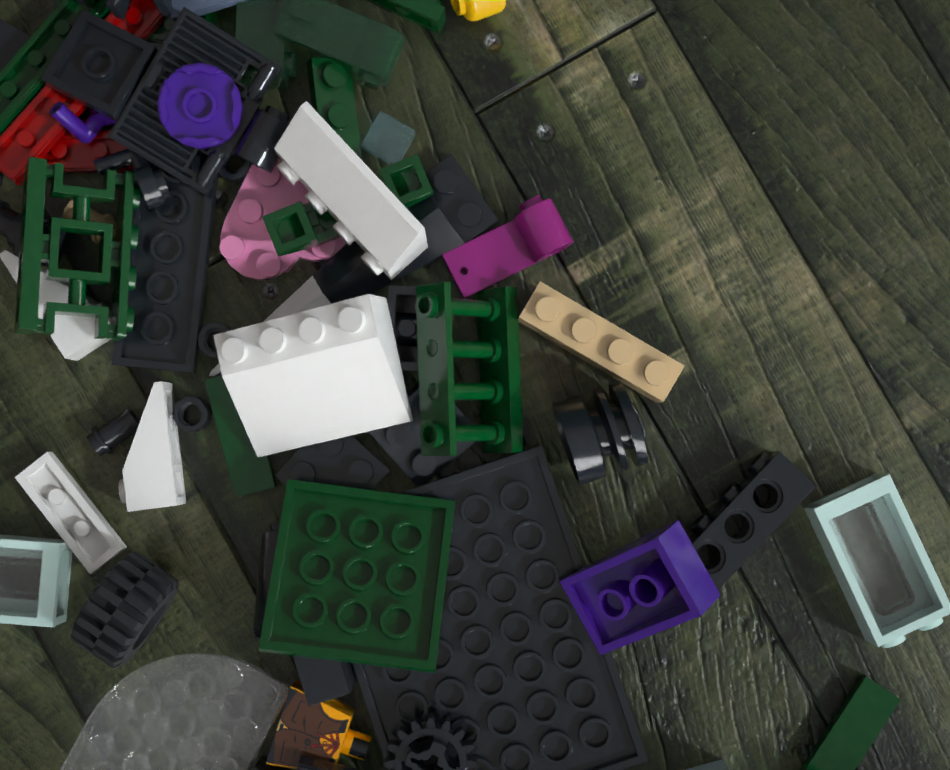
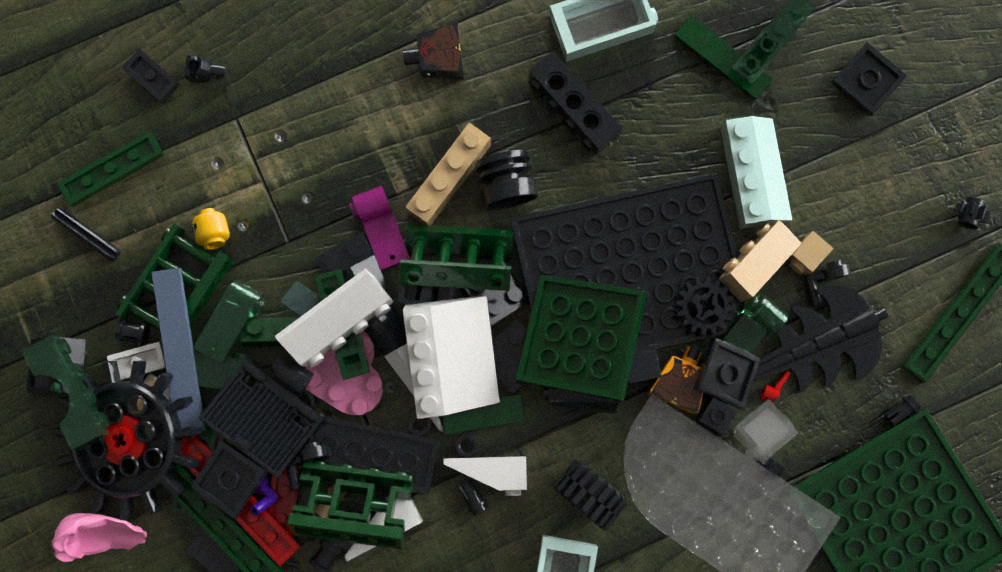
camera: 90 degrees left, 5 degrees down
white plate [15,452,127,574] -> none
dark purple tile [157,63,244,150] -> none
dark purple slope [559,520,720,655] -> none
none -> torso [403,23,464,79]

